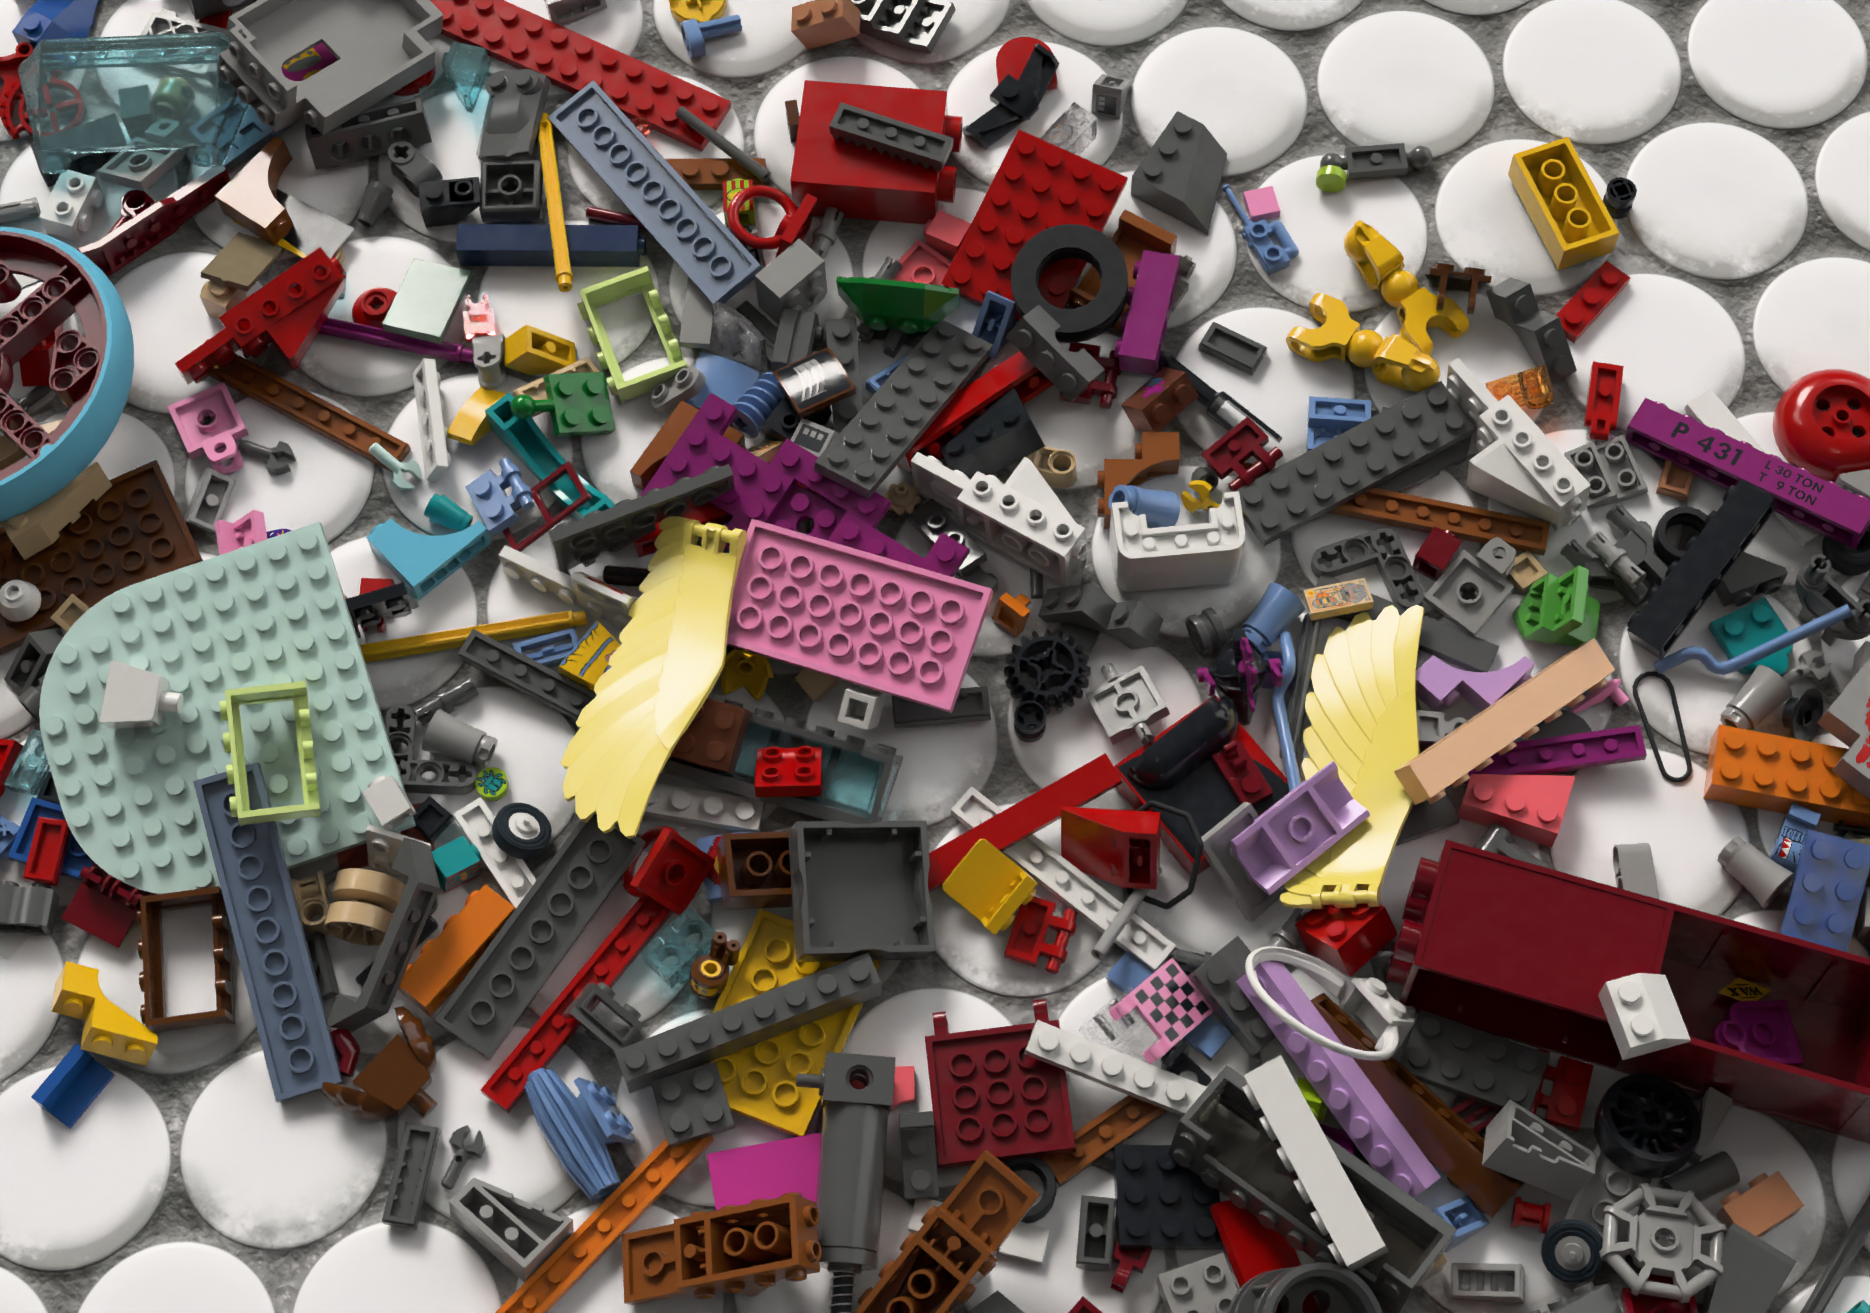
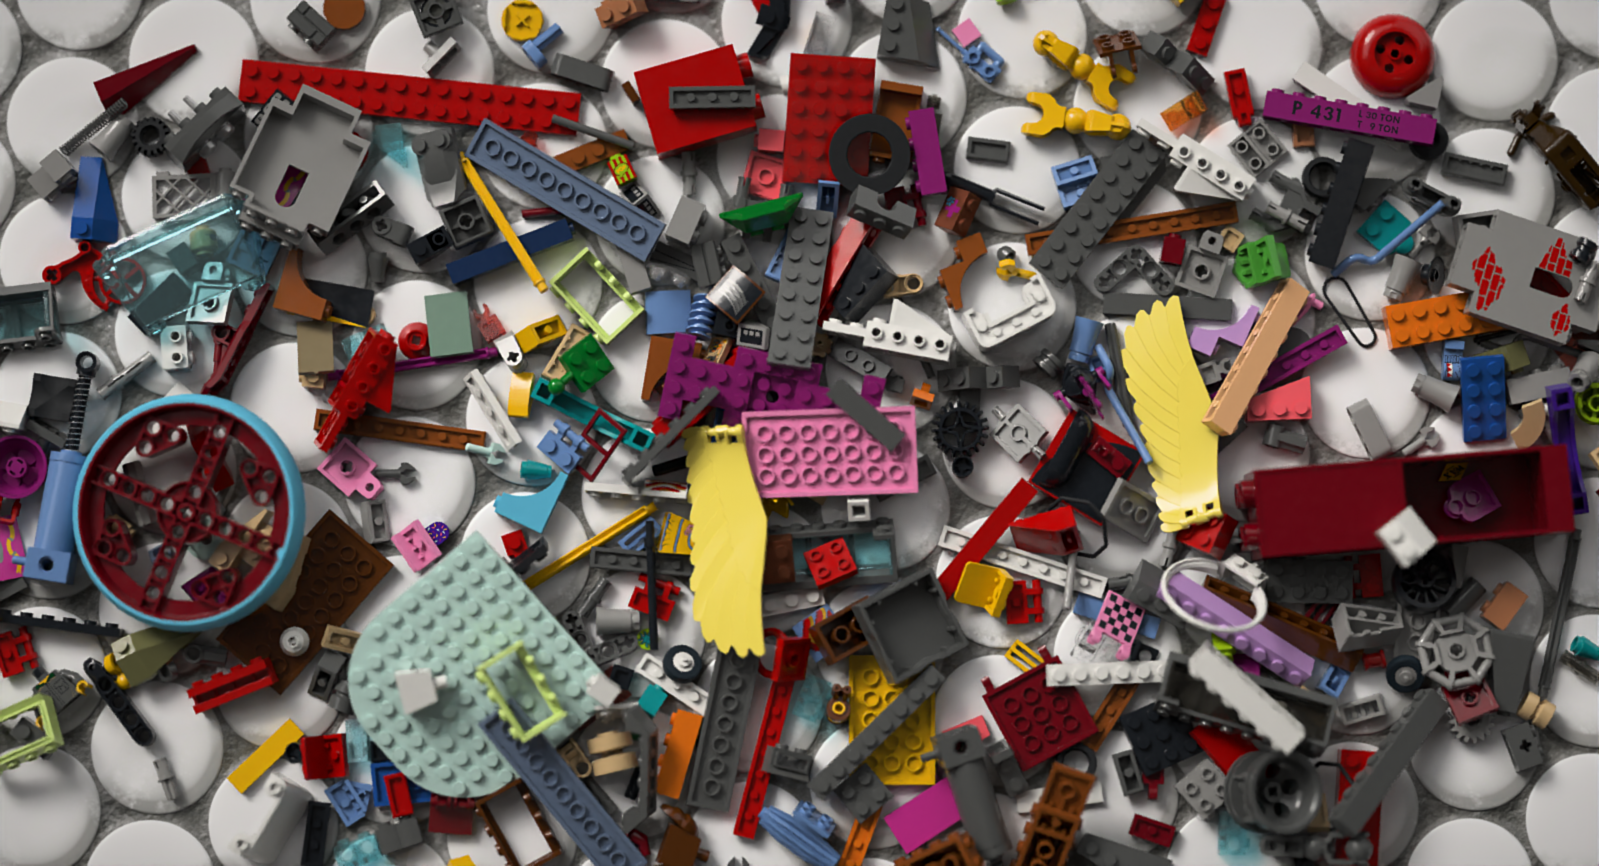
camera: 25 degrees left, 20 degrees up
light grey plate [649,366,706,414] -> none
red tile [727,185,818,257] -> none
medium blue plant [1108,485,1180,528] -> none
dark red plate [1201,416,1283,492] -> none
lavender piece [1230,761,1371,895] -> none
tile [1303,578,1374,621] -> none
none -> dark grey beam [550,53,615,93]
none -> red plate [628,573,681,622]
none -> black bar [644,521,658,650]
none -> dark grey tile [826,378,906,451]
none -> yellow tile [1004,639,1044,672]

